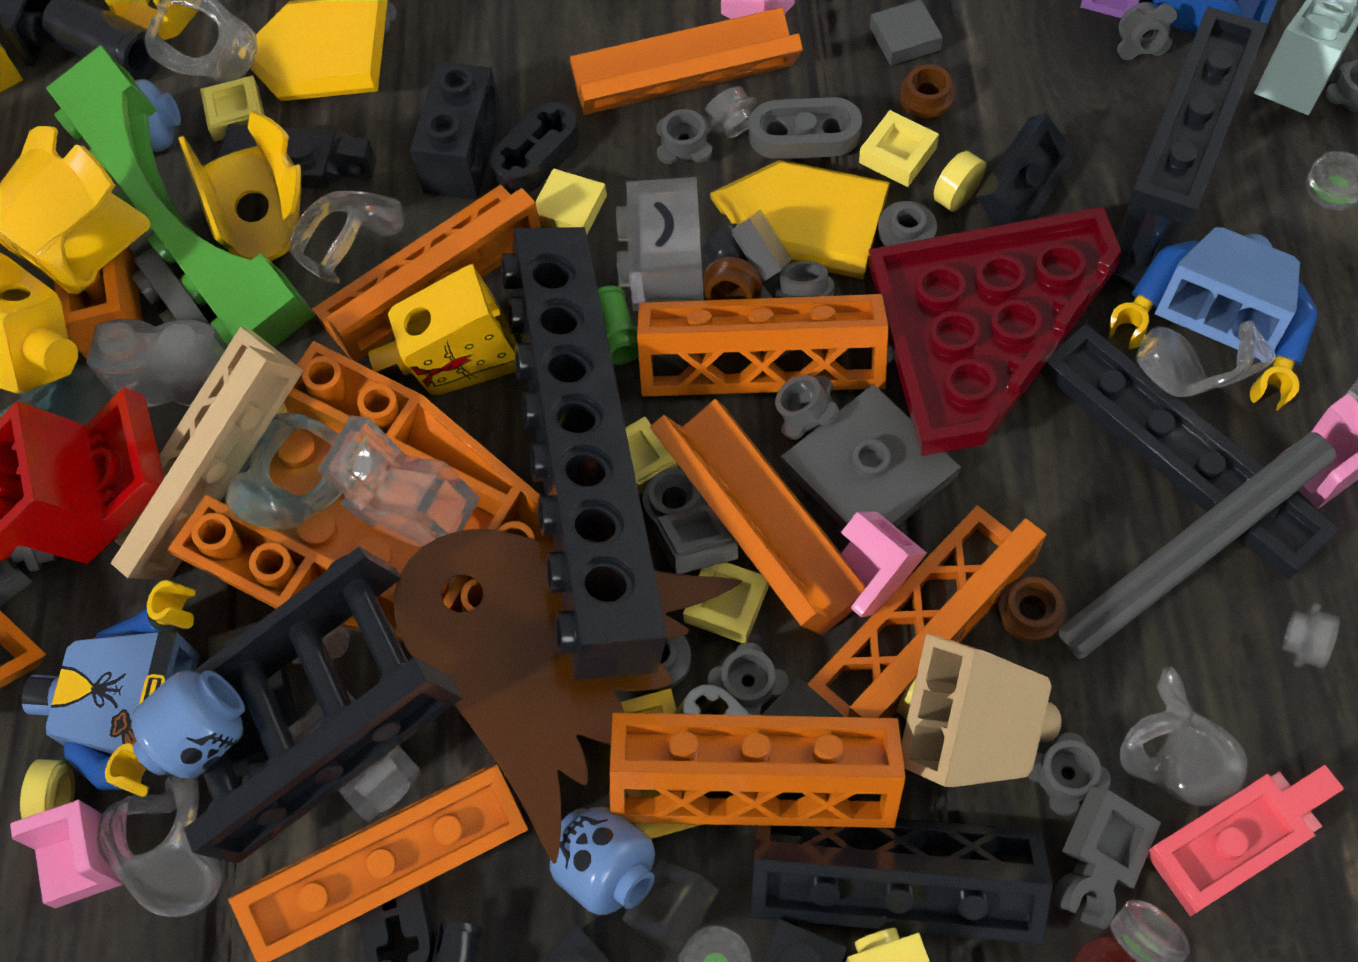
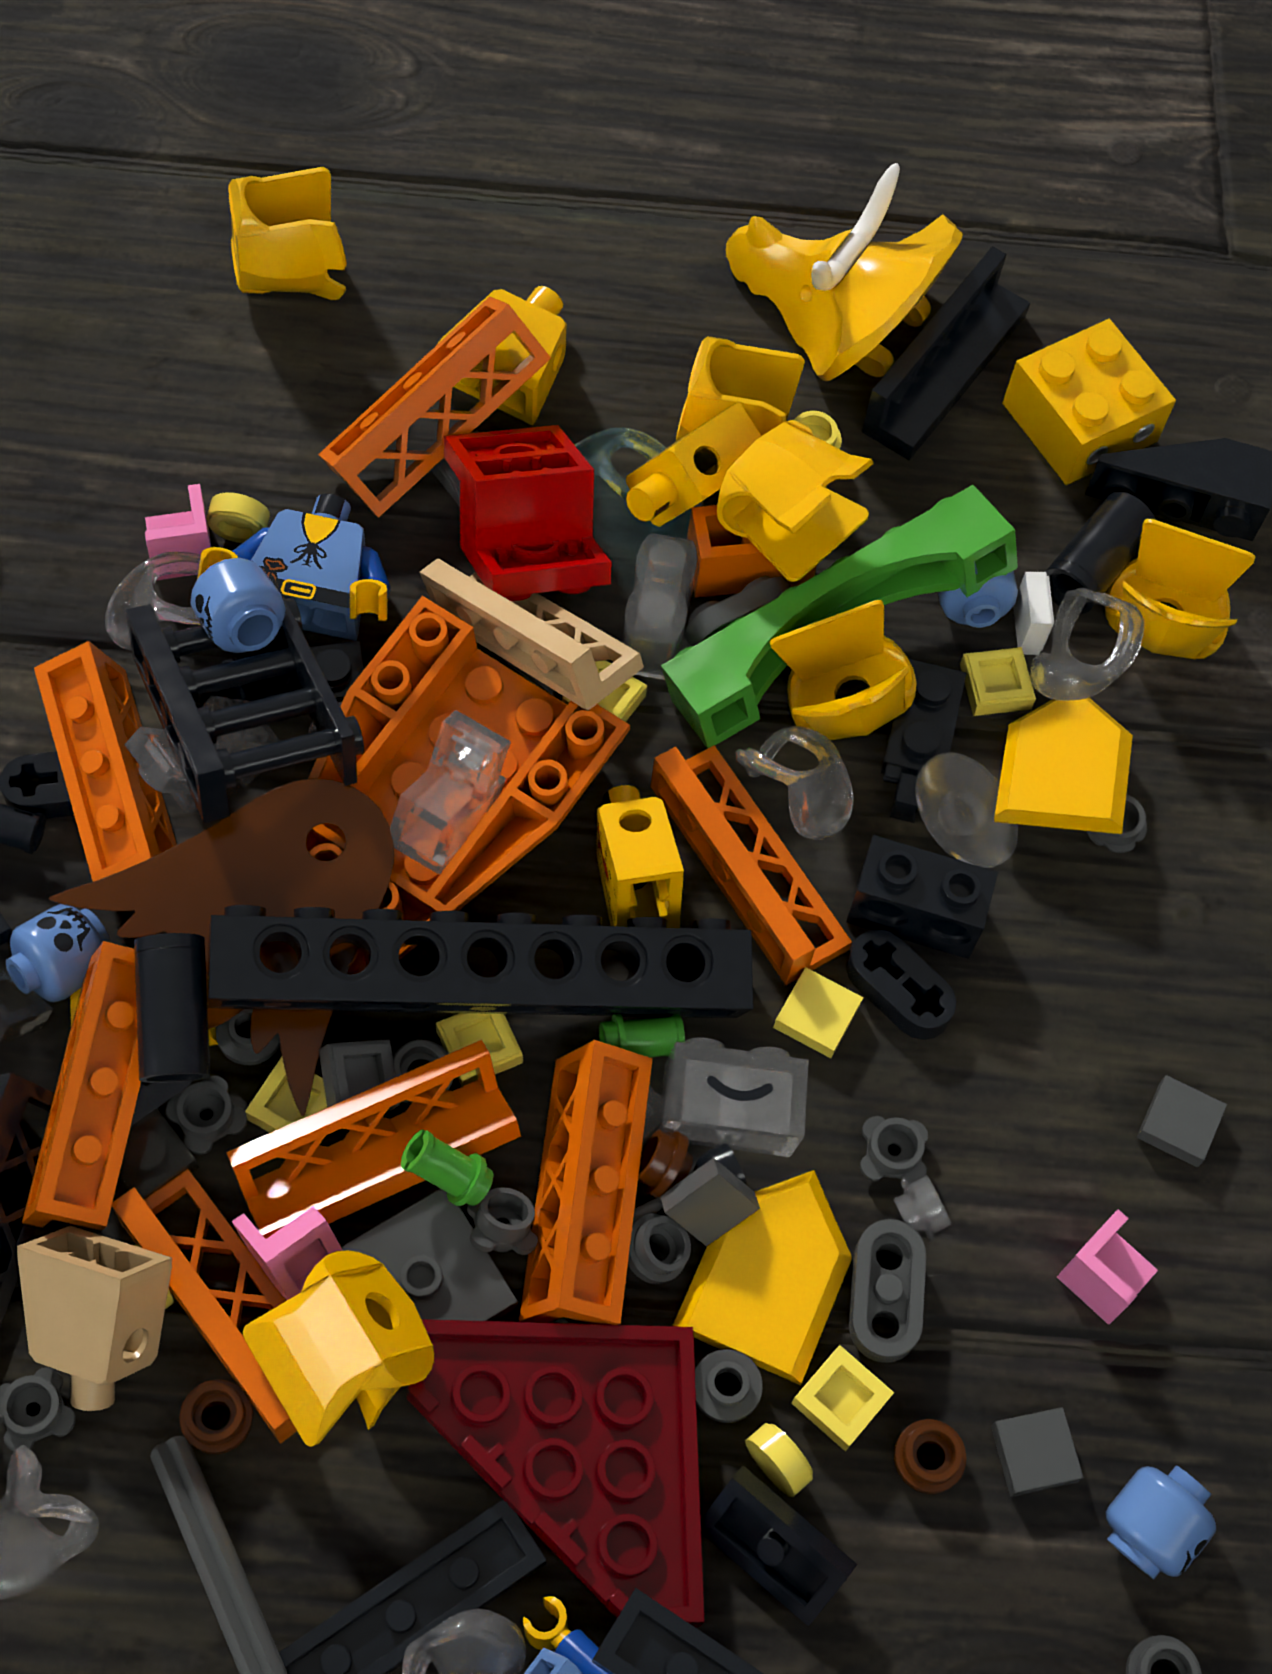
camera: 85 degrees right, 0 degrees up
clear light blue piece [226,412,355,529] -> none
orange fence [570,7,803,115] -> none
none -> black pin [134,933,210,1083]
none -> yellow piece [243,1250,434,1447]
none -> bright green pin [401,1130,493,1206]
none -> clear dish [915,753,1018,869]
none -> white tile [1013,572,1054,655]

